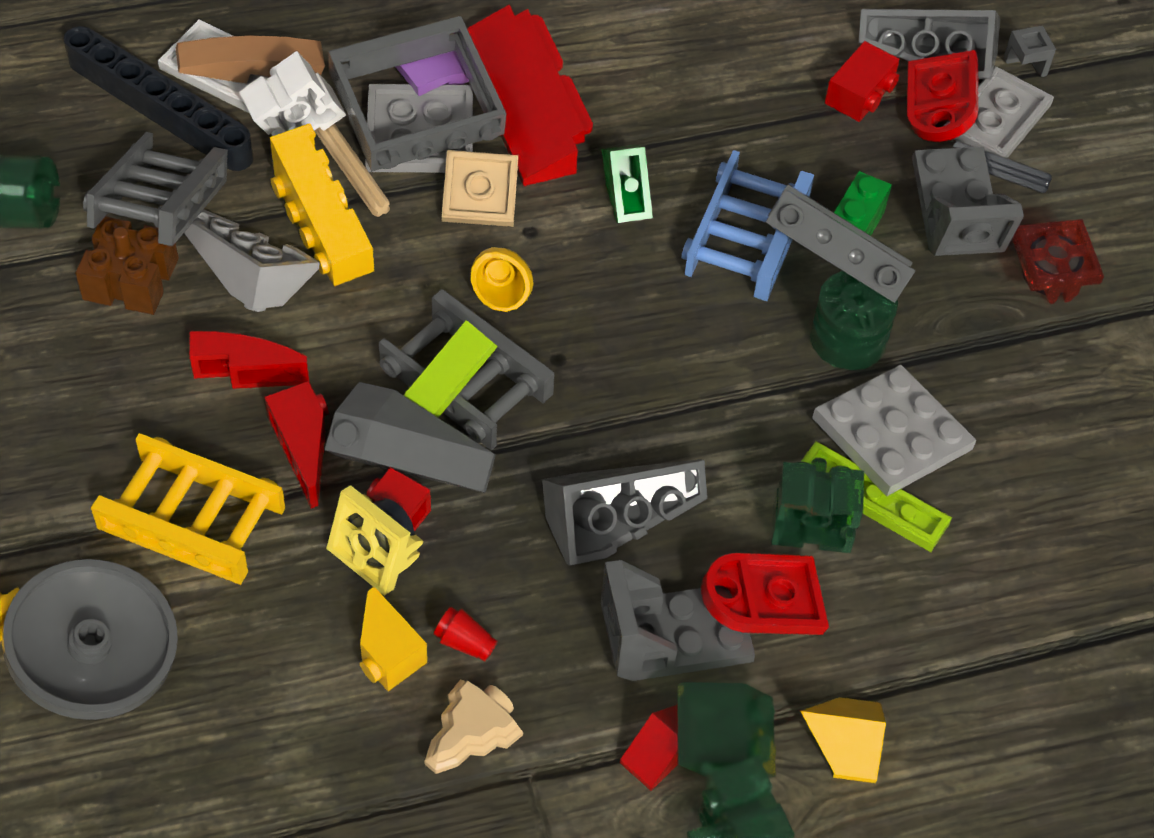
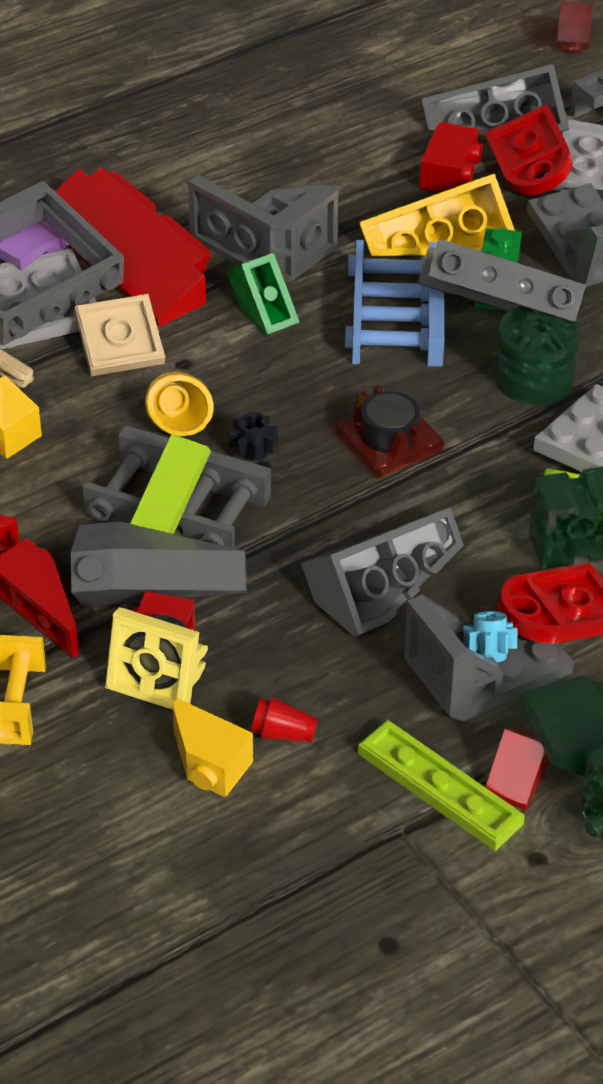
camera: 15 degrees left, 10 degrees down
tan rock [425,679,523,774] -> none
none -> dark grey bracket [188,175,339,282]
none -> black gear [229,412,278,461]
none -> piece [336,385,444,479]
none -> lime tile [358,720,525,851]
none -> yellow wedge [359,174,515,257]
none -> medium azure gear [463,611,518,662]

